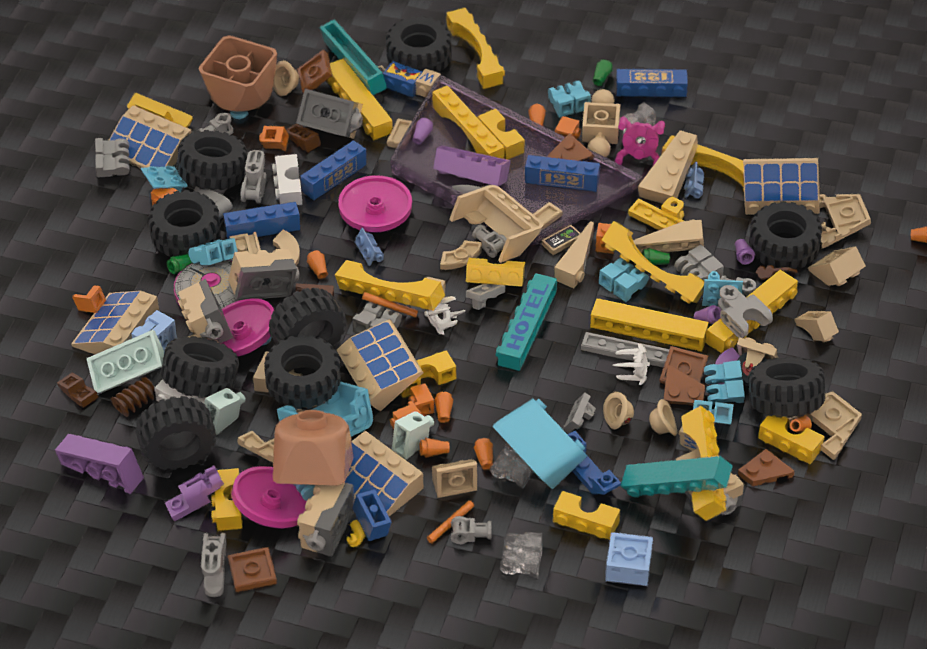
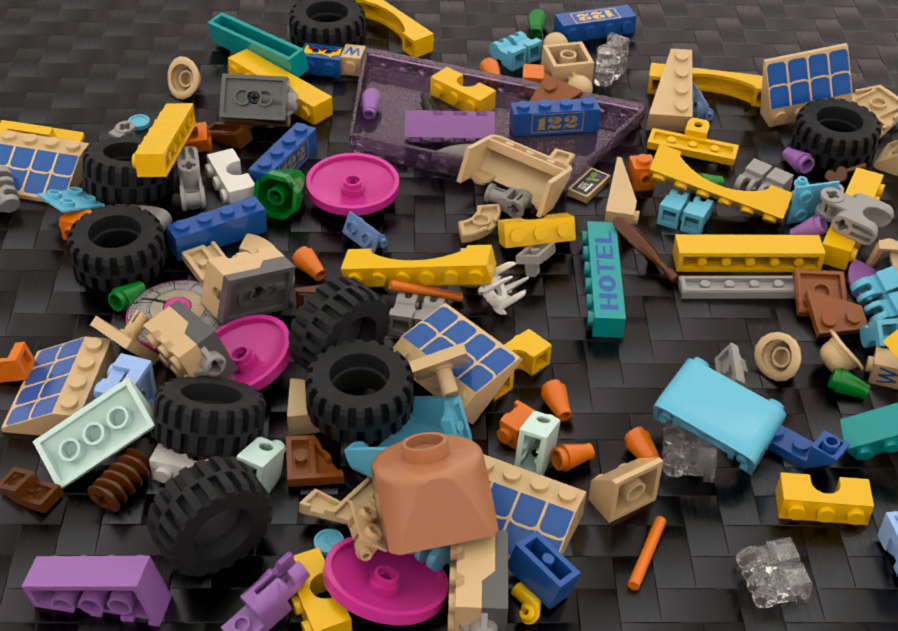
camera: 20 degrees left, 5 degrees down
medium azure legs [189,238,238,265] -> none
nougat piece [199,36,277,112] -> none
dark orange tile [298,50,332,93] -> none
tan tile [387,119,415,149] -> none
orange brick [409,384,434,416] -> none
yellow arch [432,85,504,159] -> none
light grey connector [451,516,491,544] -> none
white piece [613,344,650,385] -> none
dark pink plate [615,117,665,166] -> none
tan slope [633,220,704,253] -> none
none -> tan tile [90,309,159,365]
none -> yellow brick [132,103,196,177]
none -> green cone [254,169,306,220]
none -> dark orange wing [286,435,344,487]
none -> medium azure piece [314,529,344,556]
none -> tan hinge [347,502,388,561]
none -> tan tile [409,343,470,397]
none -> reddish brown piece [613,216,679,283]
none -> green cone [827,368,871,400]

